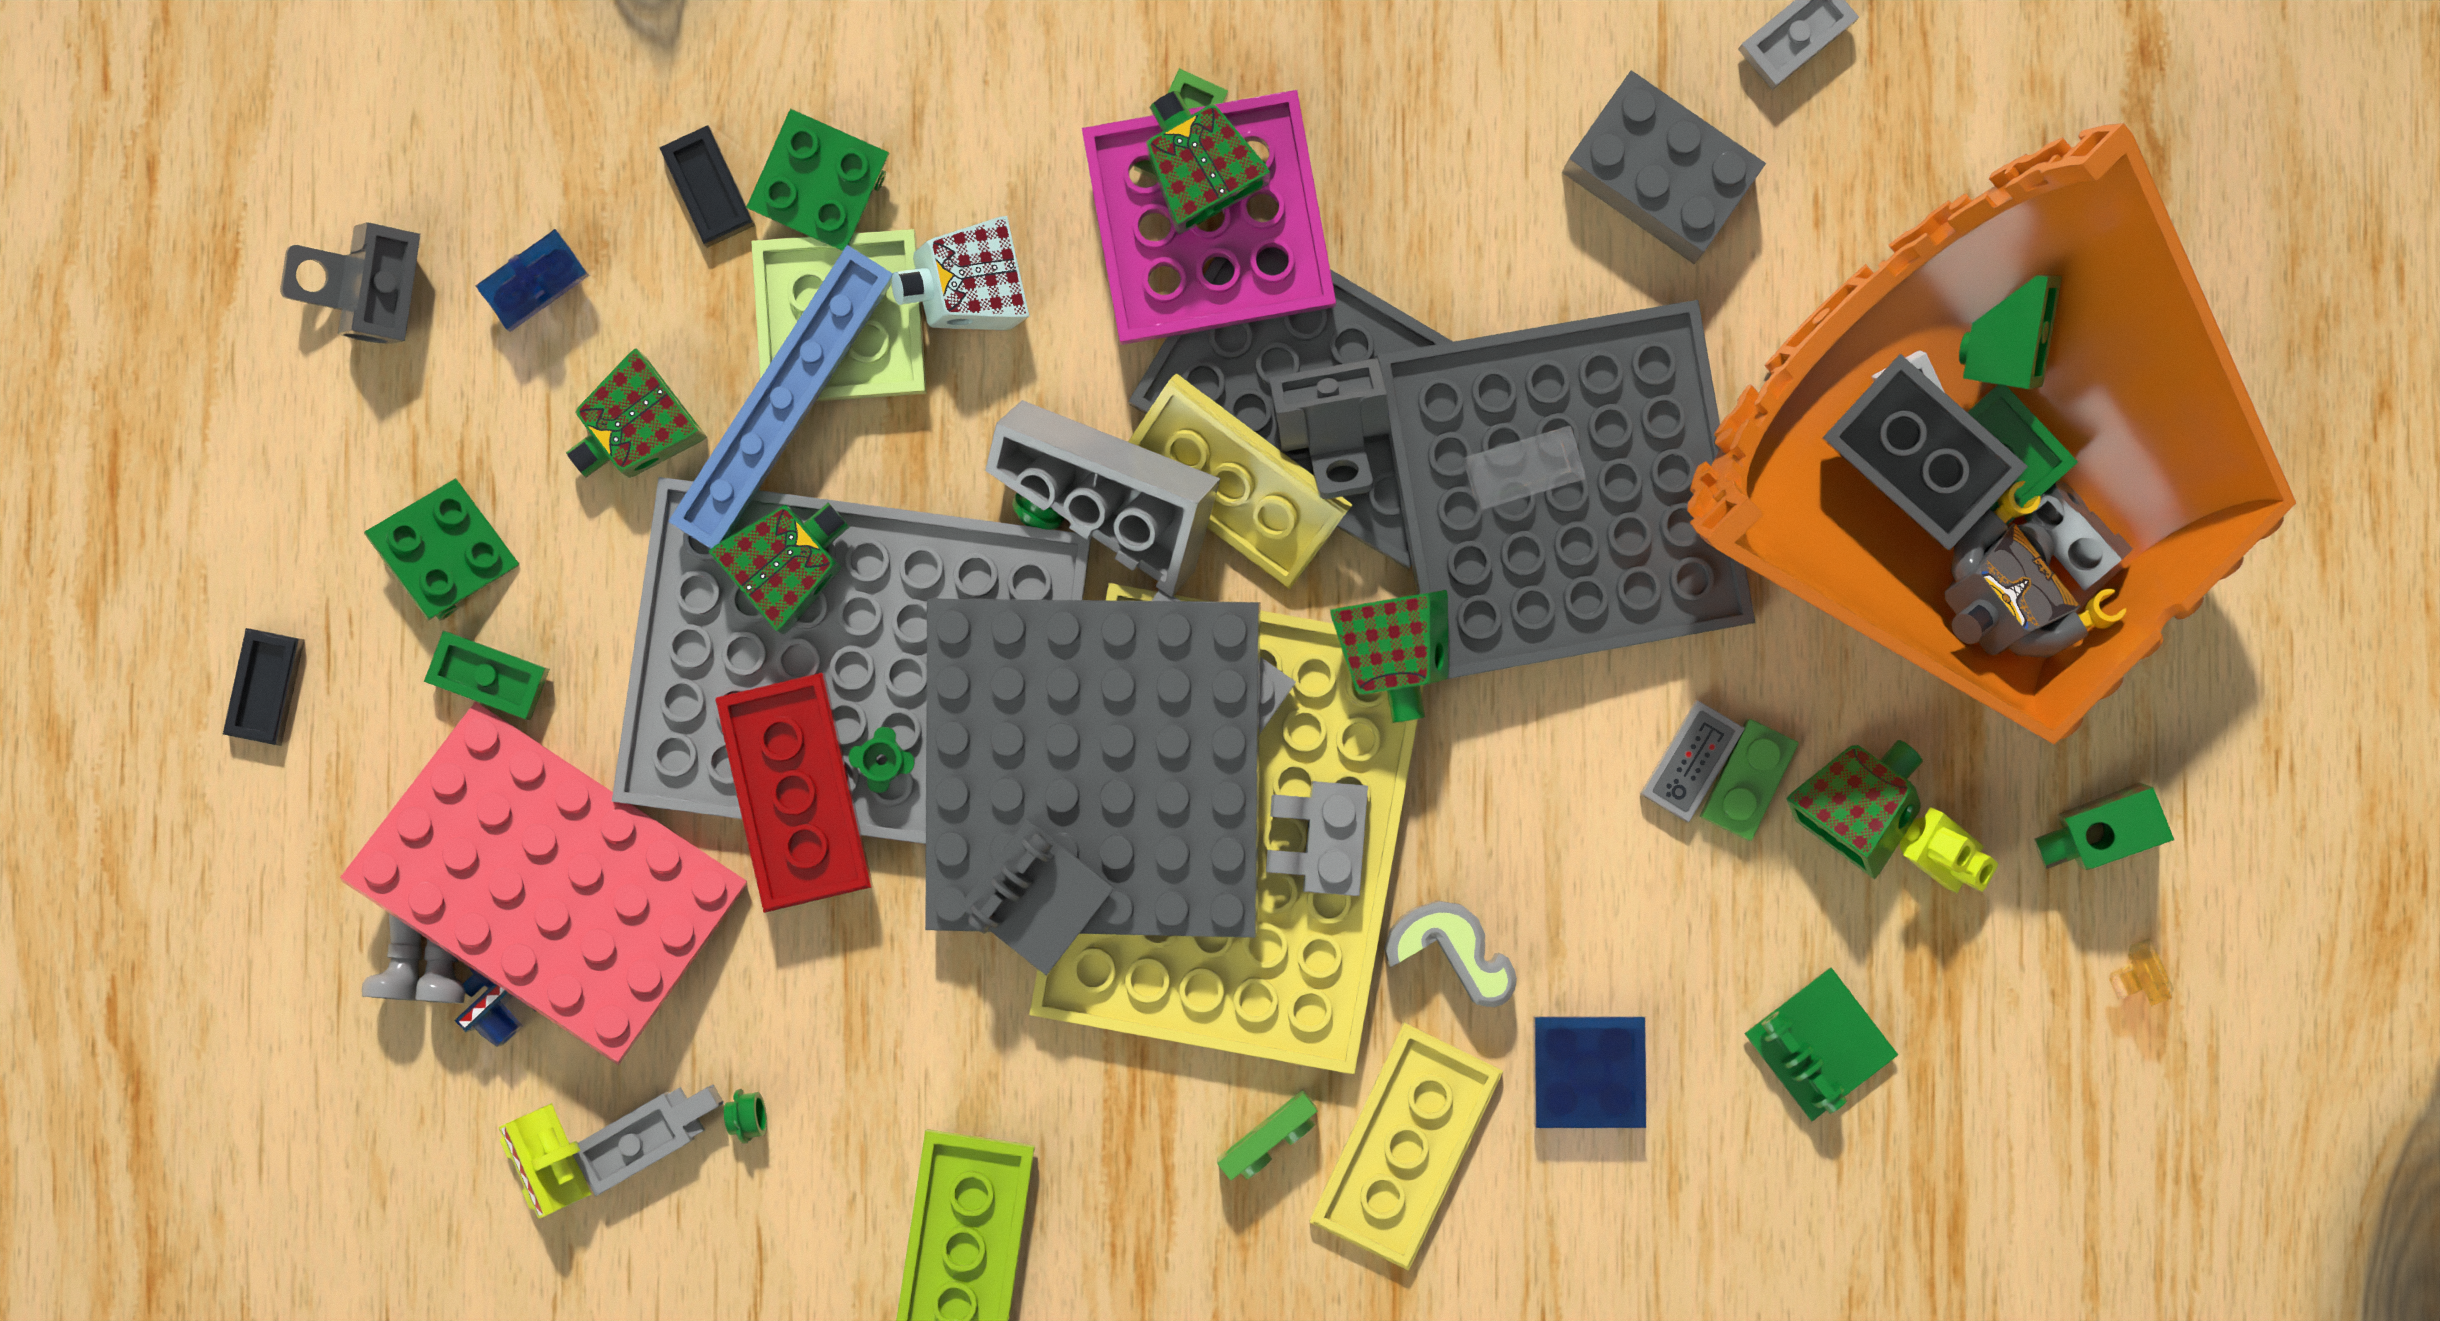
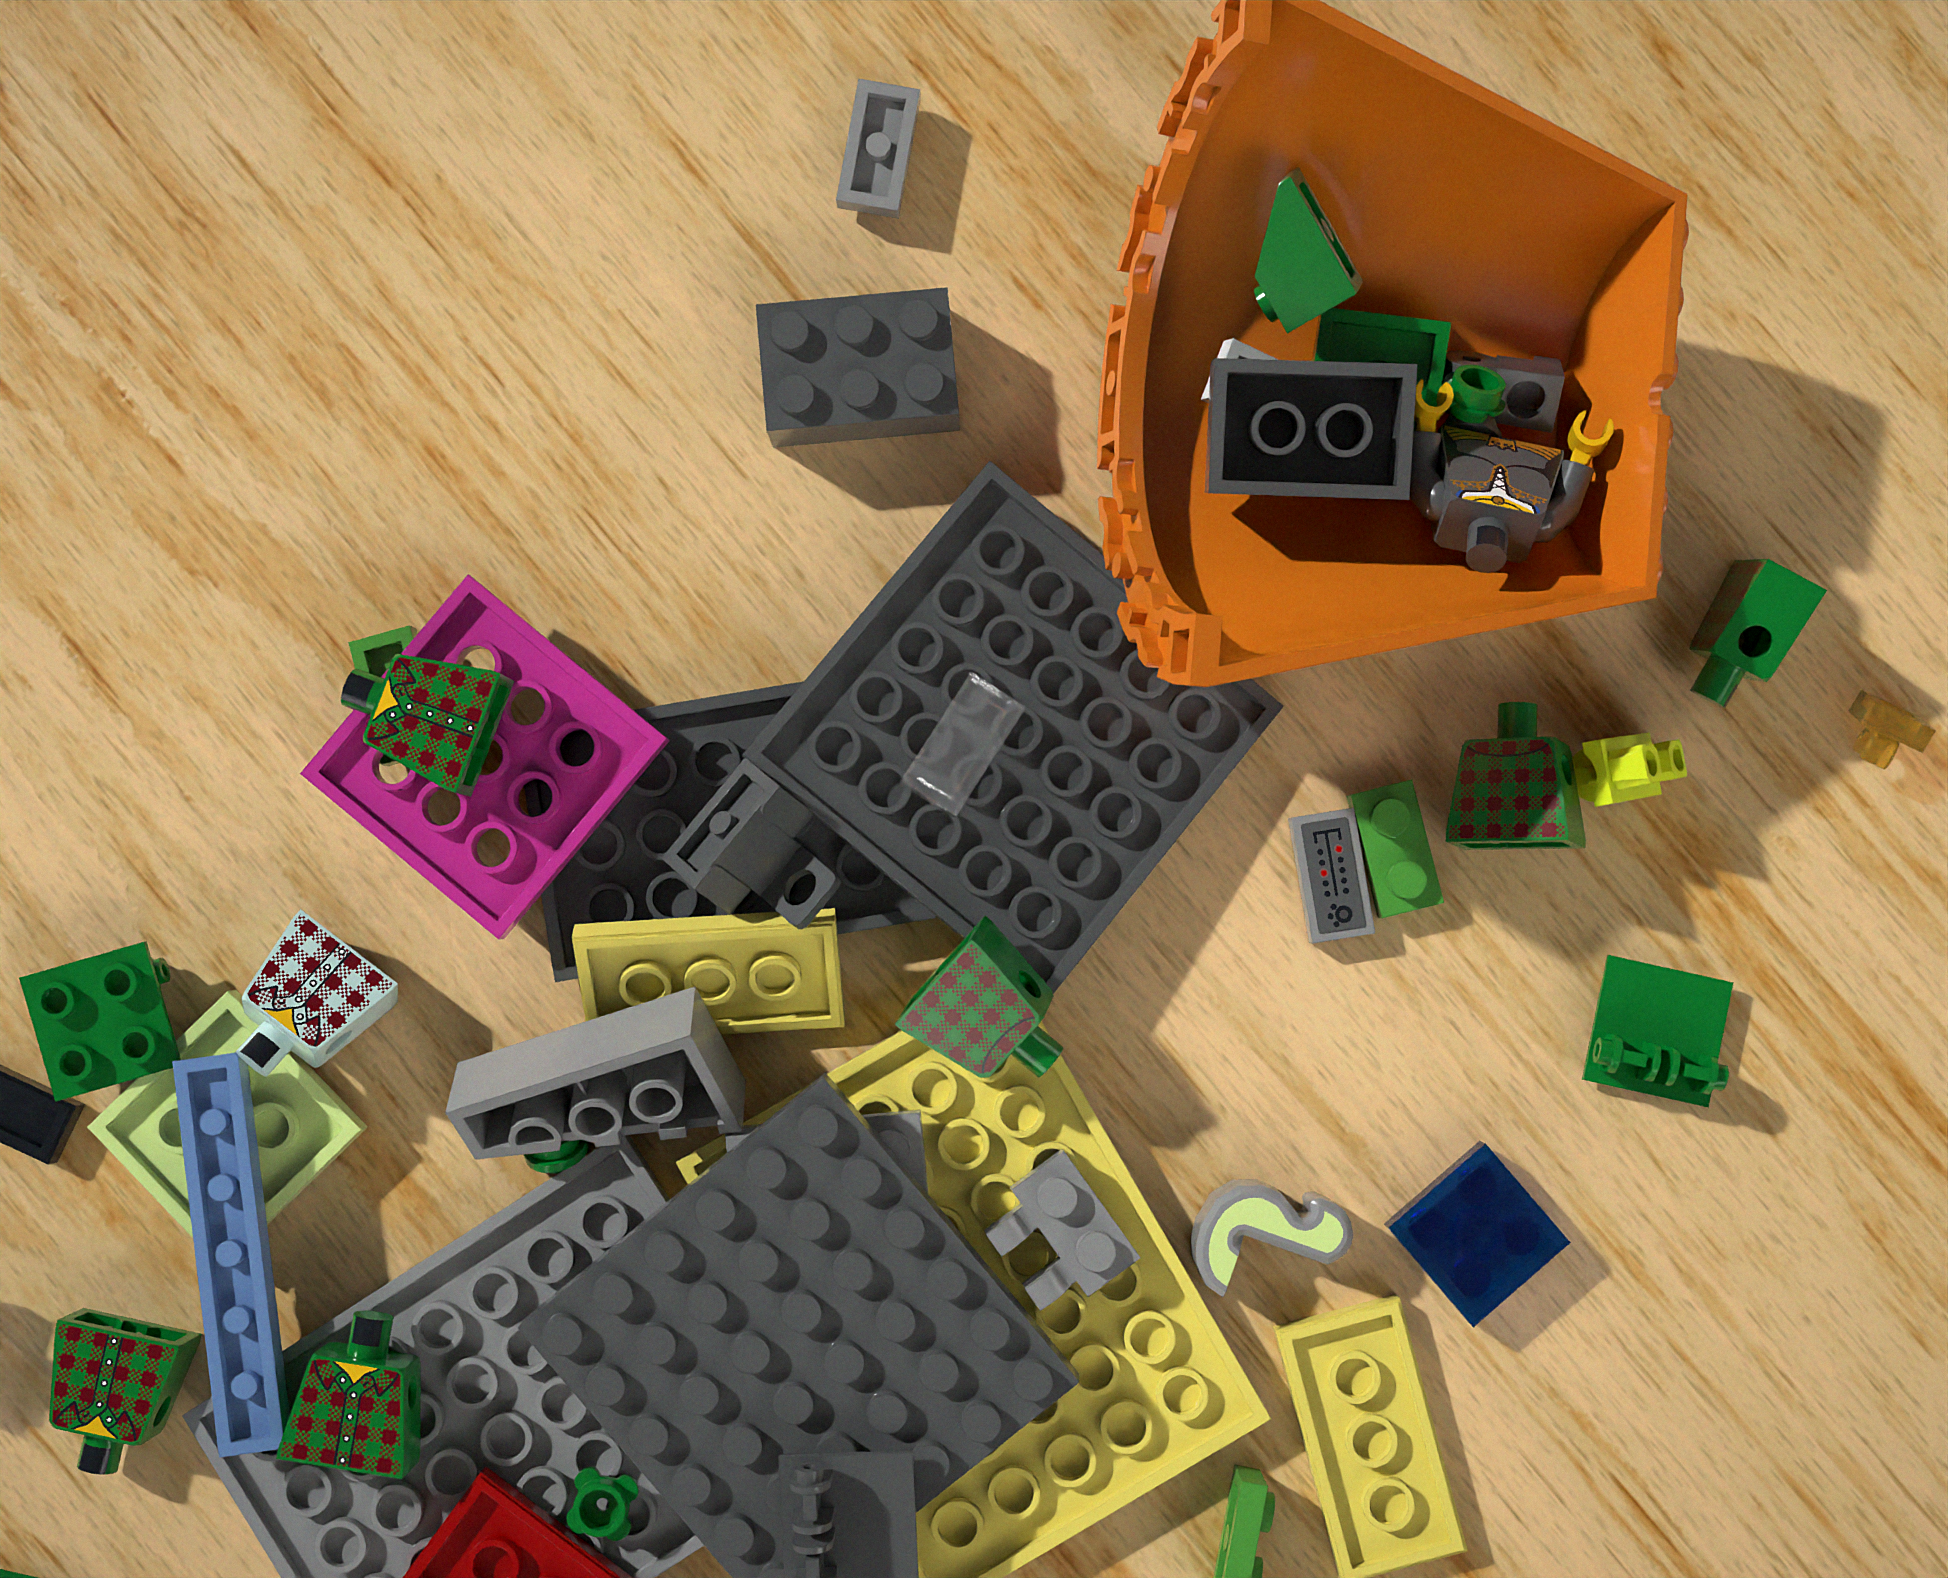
camera: 45 degrees left, 0 degrees up
none -> green plate [1448,365,1506,423]

